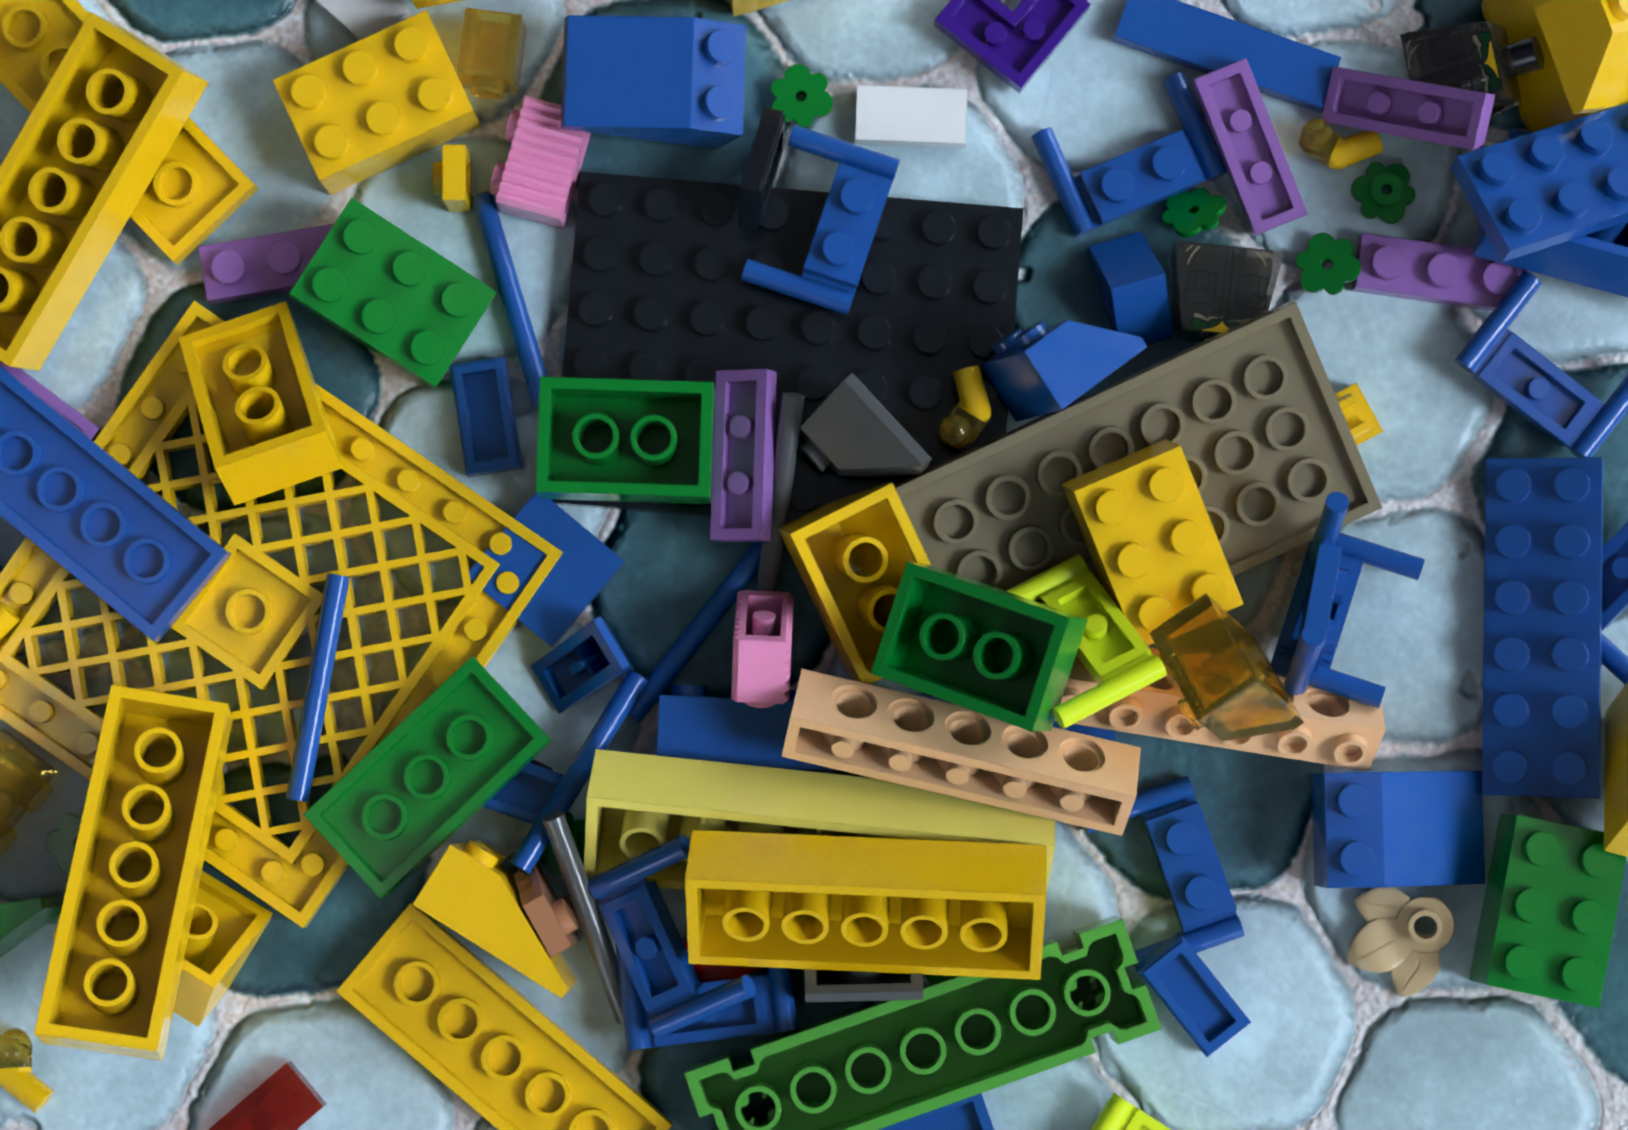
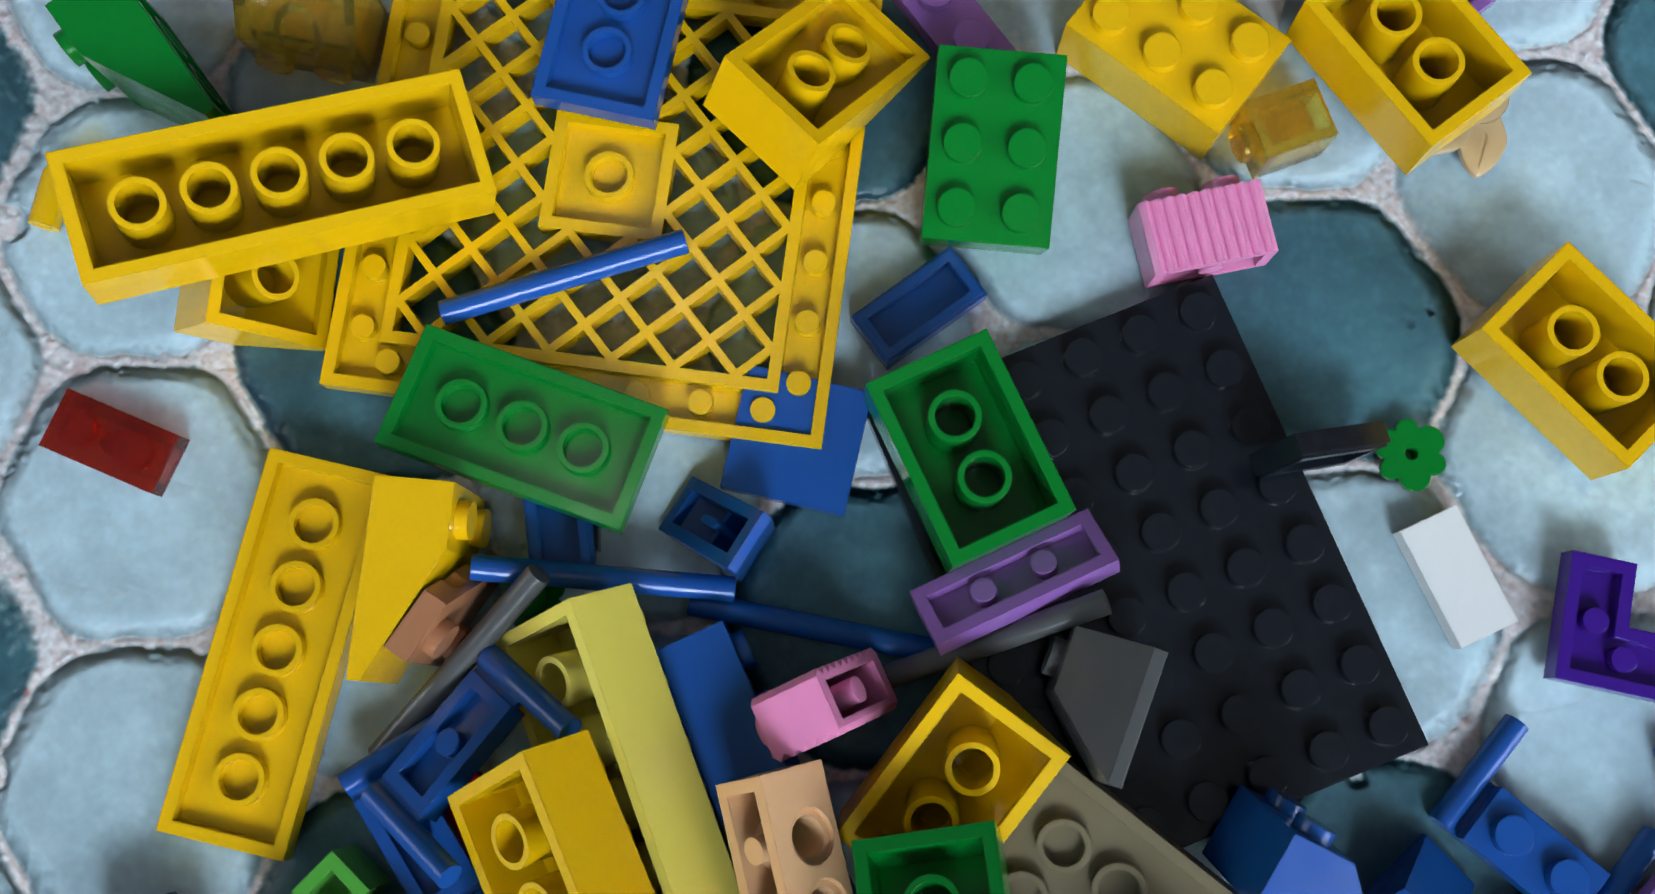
camera: 70 degrees right, 5 degrees down
yellow plate [433,144,472,212] -> none
blue bar [471,191,547,409] -> none
blue slope [560,15,746,149] -> none
blue plate [741,125,900,316] -> none
arm [939,365,992,448] -> none

